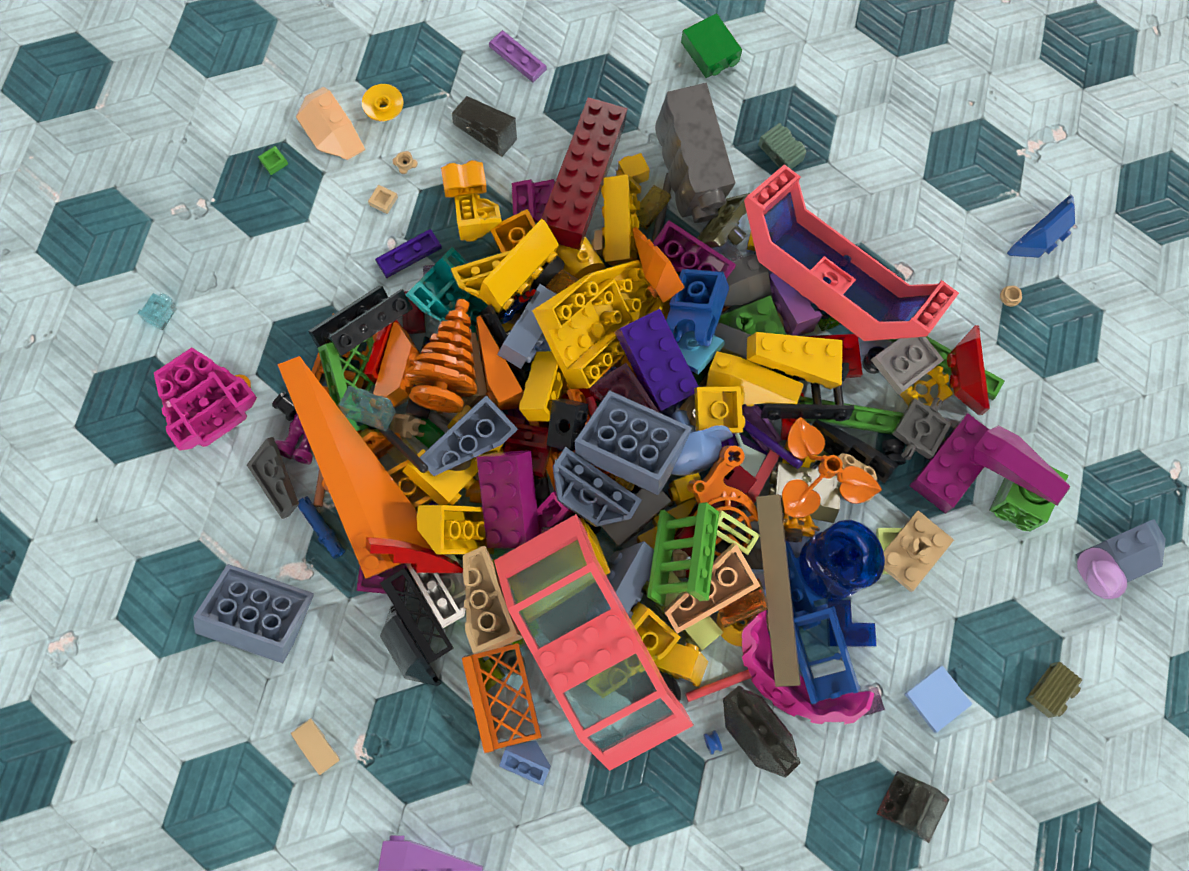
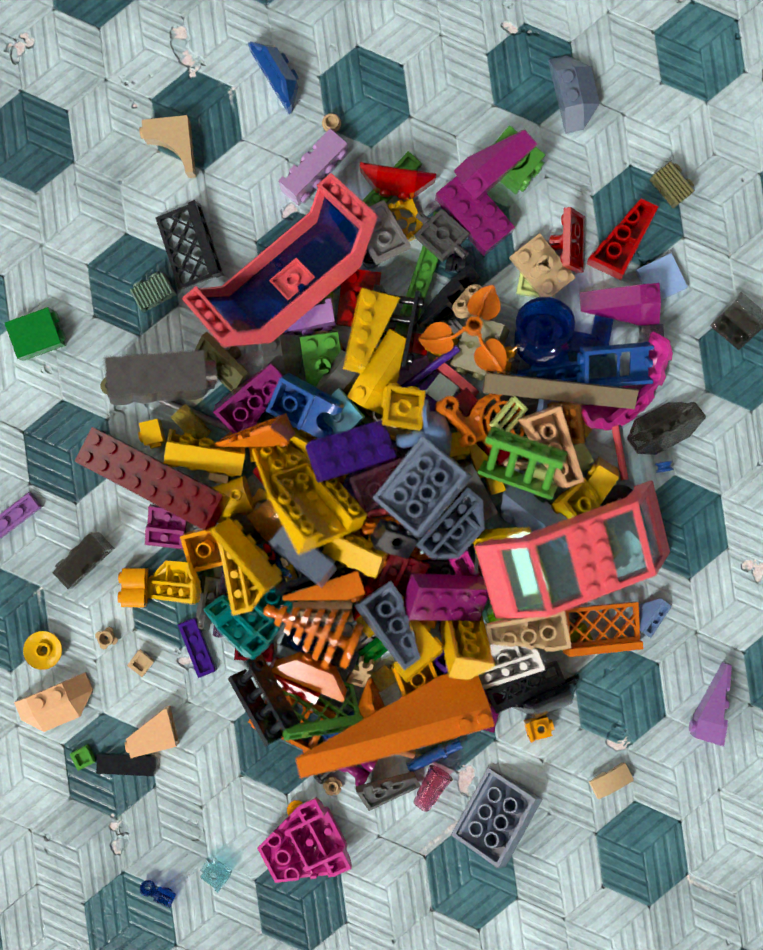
camera: 75 degrees left, 15 degrees up
clear light blue brick [339,386,396,431] -> none
black piece [363,409,428,473] -> none
red slope [365,537,463,573] -> none
lavender piece [1077,548,1127,599] -> none
none -> black tile [96,753,156,776]
none -> light nougat slope [125,706,179,758]
none -> tan arch [139,115,196,178]
none -> clear blue plate [140,880,176,909]
none -> black fence [155,200,224,290]
none -> dark grey hinge [196,576,222,630]
none -> lavender wedge [278,129,348,206]
none -> tan plate [323,776,342,796]
none -> clear pink plant [413,765,453,812]
none -> light orange brick [523,715,555,743]
none -> red plate [549,207,585,273]
none -> magenta wedge [579,283,661,326]
none -> red wedge [587,198,659,280]

